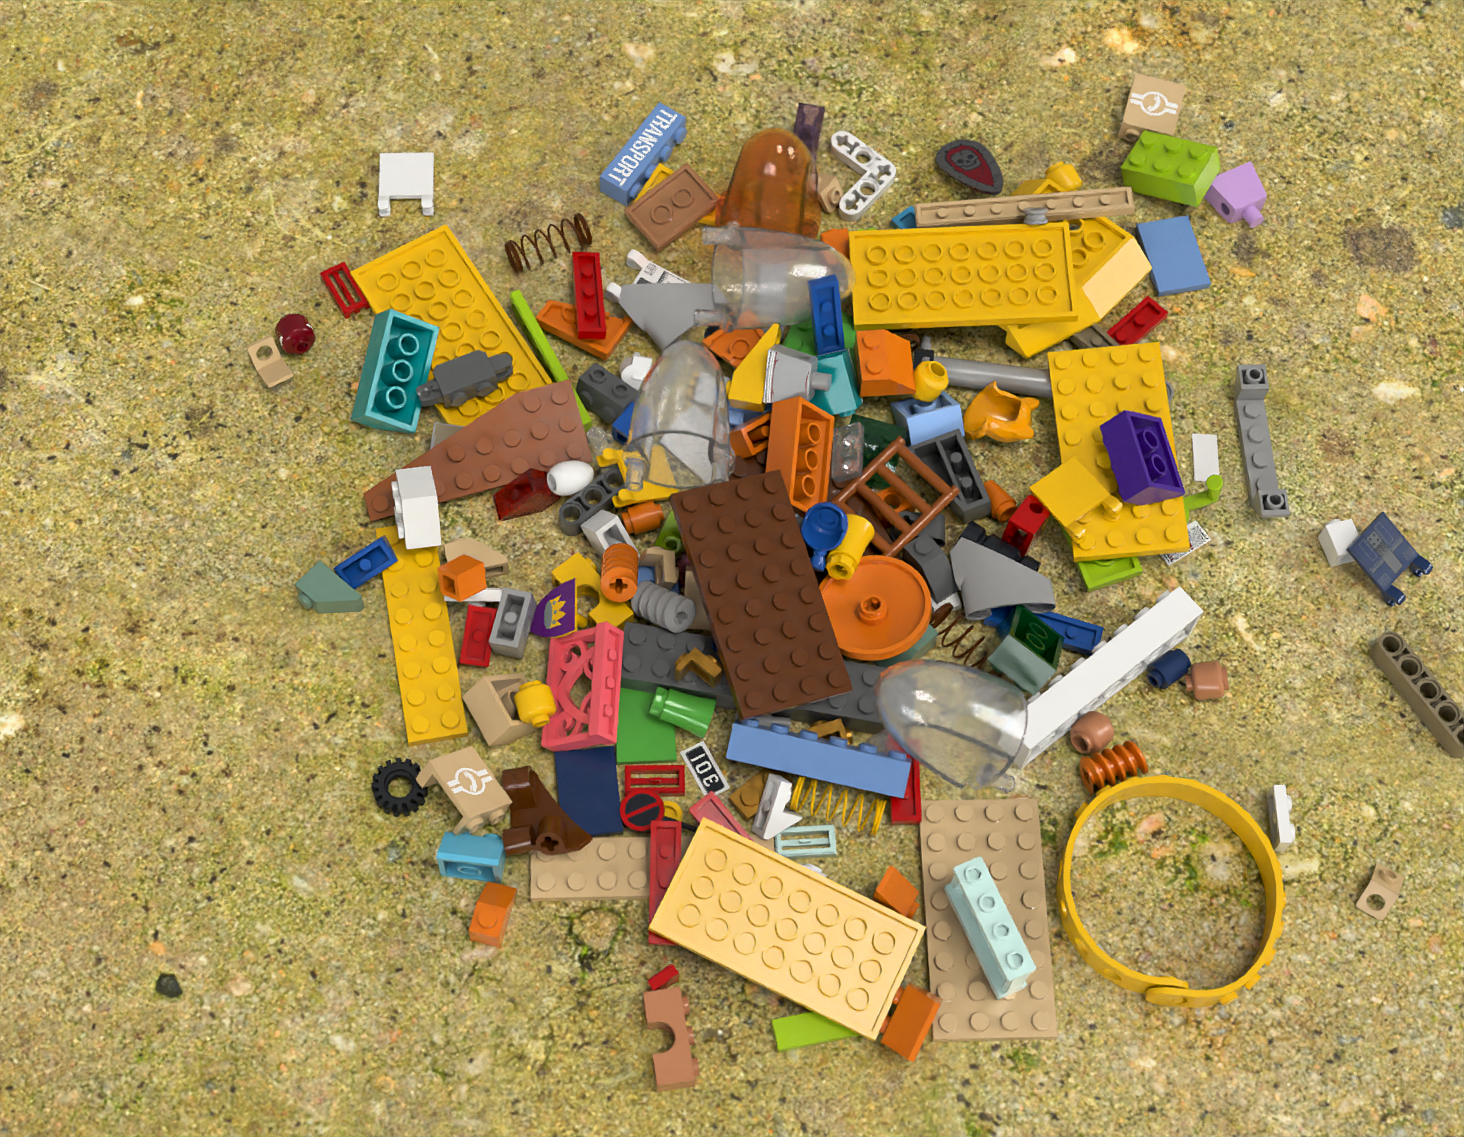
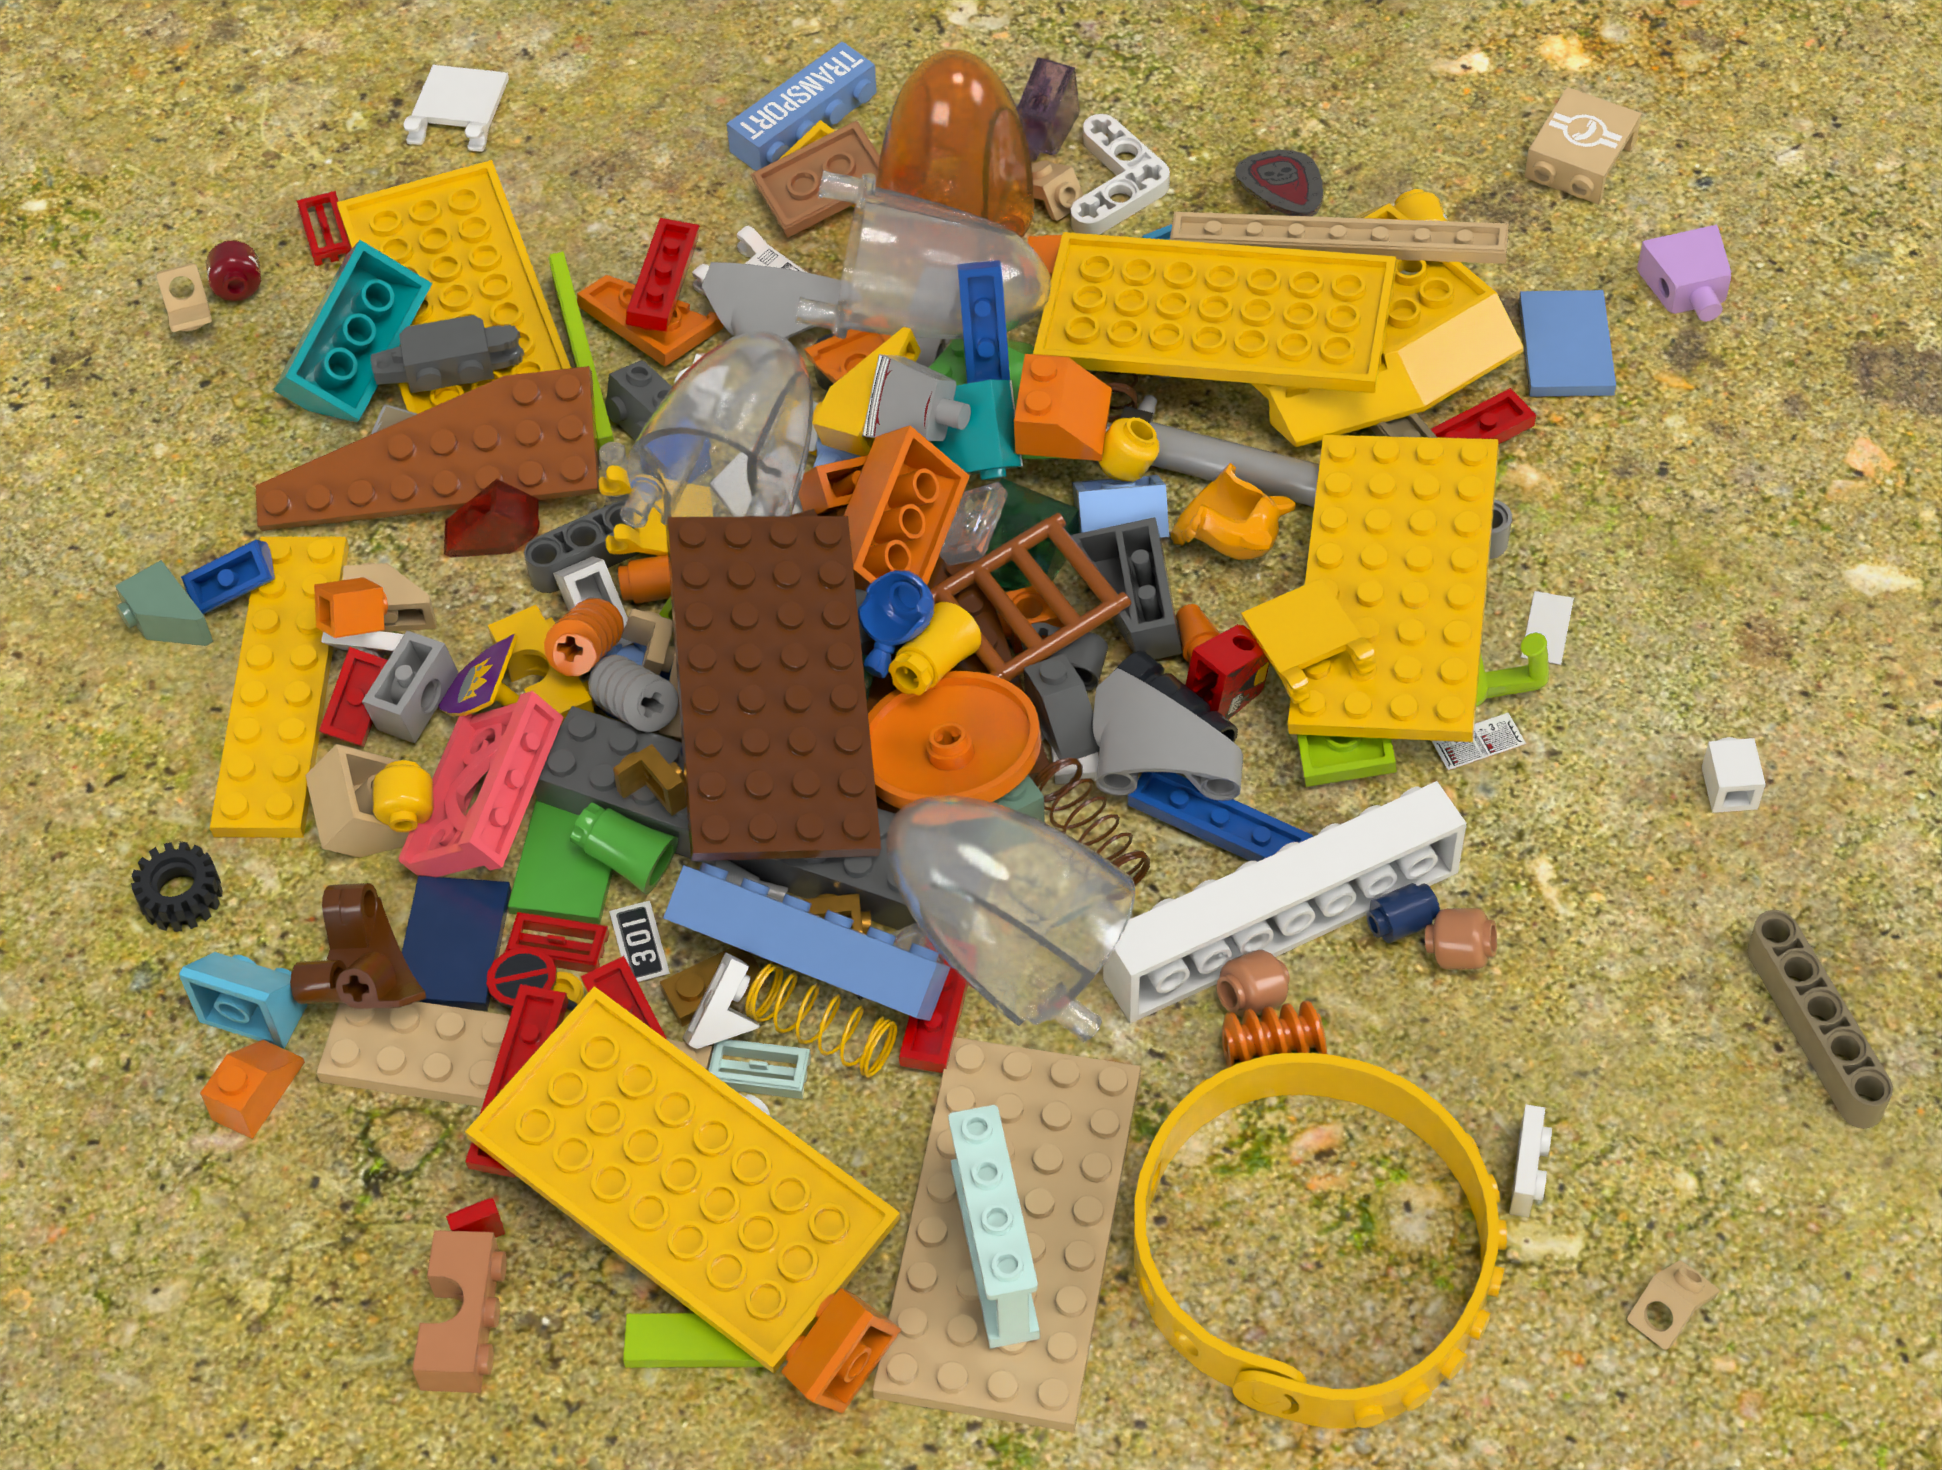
camera: 20 degrees right, 10 degrees down
white brick [391,466,442,550] -> none
tan panel [415,746,512,836] -> none
reddish brown piece [504,213,592,274] -> none
white animal [547,460,594,496] -> none
orange slope [872,865,920,920] -> none
dark green brick [987,605,1064,696] -> none
light grey bush [1023,207,1048,224] -> none
dark purple slope [1100,410,1186,506] -> none
lime brick [1121,130,1221,207] -> none
light grey slope [1234,364,1290,518] -> none
dark blue flag [1346,512,1433,607] -> none

